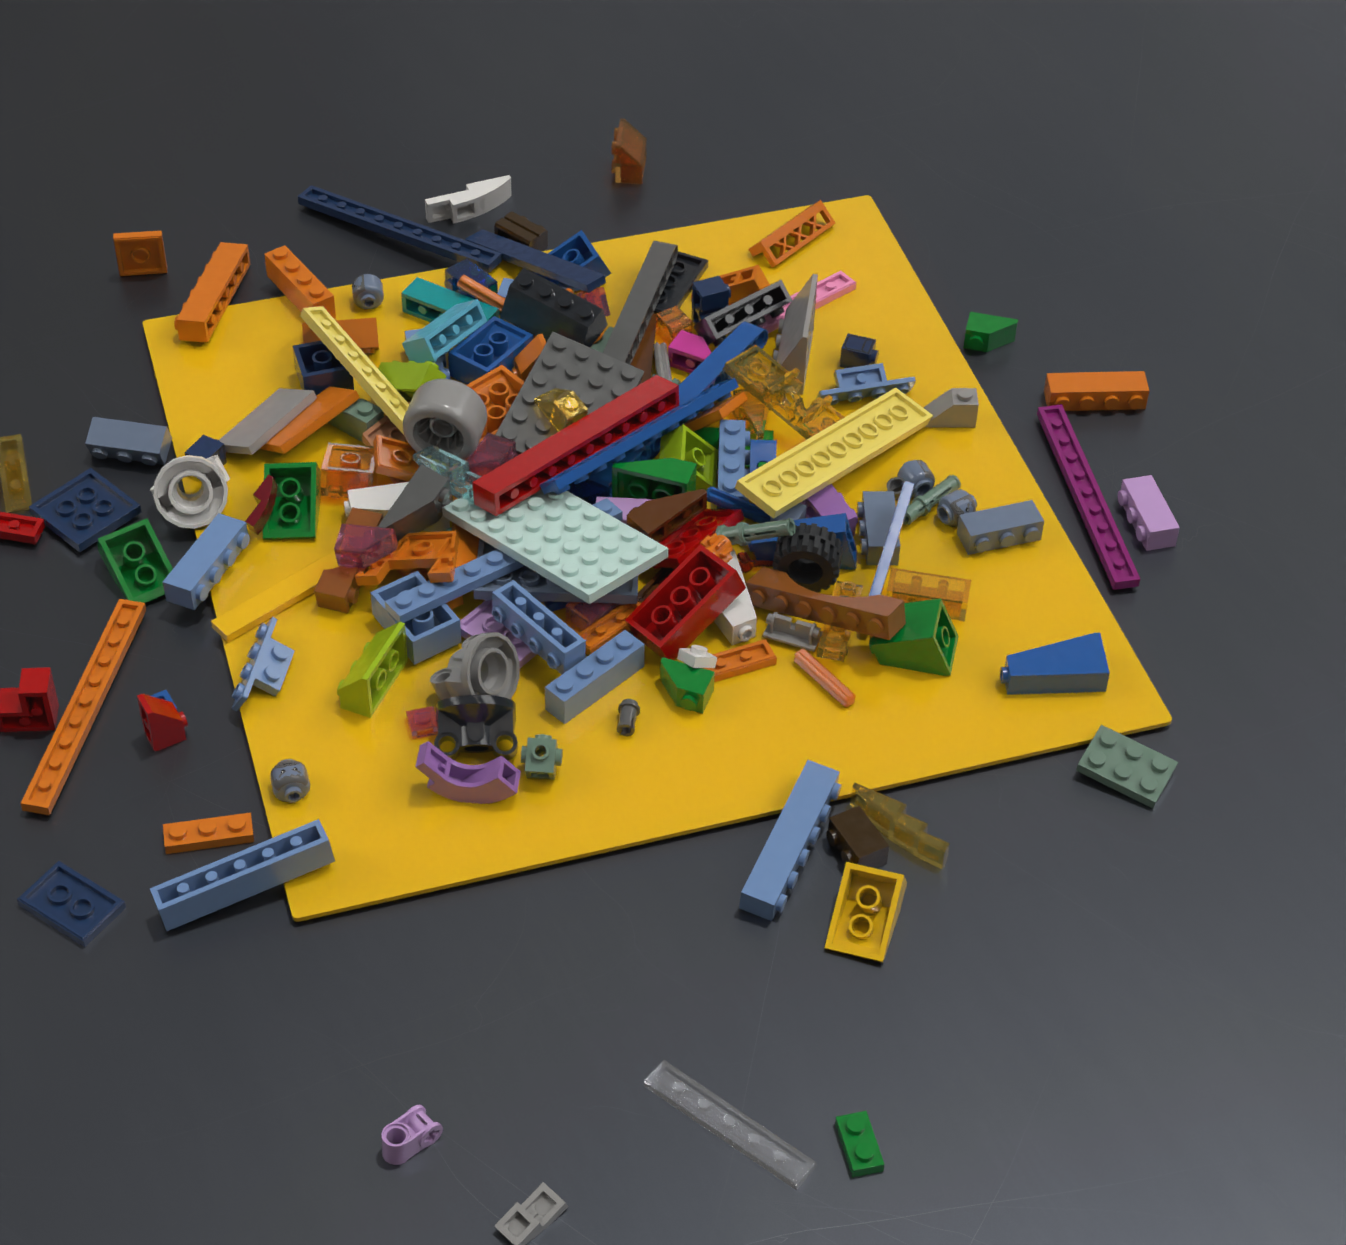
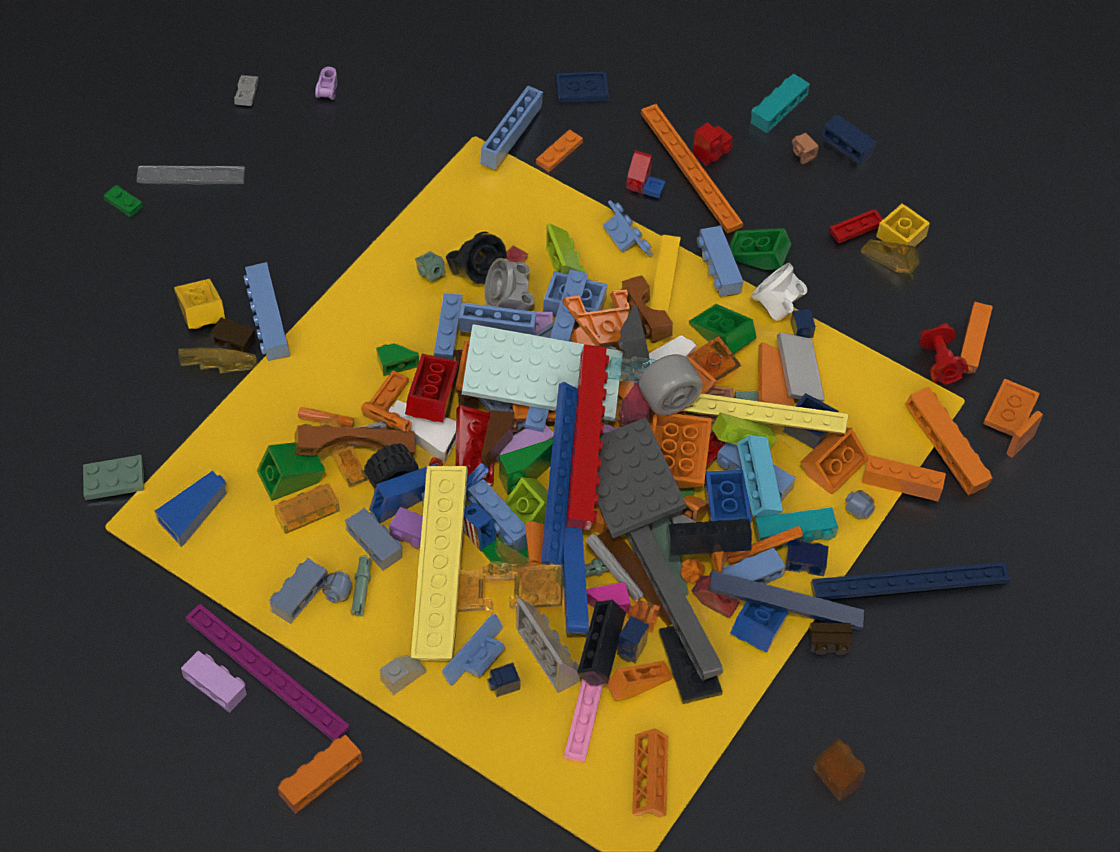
camera: 140 degrees right, 10 degrees up
dark blue plate [29,468,142,552] -> none
sand blue brick [85,417,172,466] -> none
dark red slope [245,475,277,535] -> none
head [270,759,310,803] -> none
clear pink slope [334,524,398,568] -> none
medium lavender arch [415,741,521,804] -> none
white slope [425,175,512,224] -> none
clear yellow slope [534,388,588,432] -> none
dark grey pin [617,699,640,736] -> none
white plate [677,645,717,668] -> none
orange gear [700,533,733,563] -> none
sand green pin [716,518,796,546] -> none
tile [869,481,915,596] -> none
dark grey hinge [887,477,905,500] -> none
sand blue head [897,460,935,498] -> none
green slope [963,312,1018,352] -> none
none -> orange pin [361,401,412,432]
none -> red piece [919,323,969,384]
none -> orange slope [960,302,993,374]
none -> orange plate [983,378,1040,436]

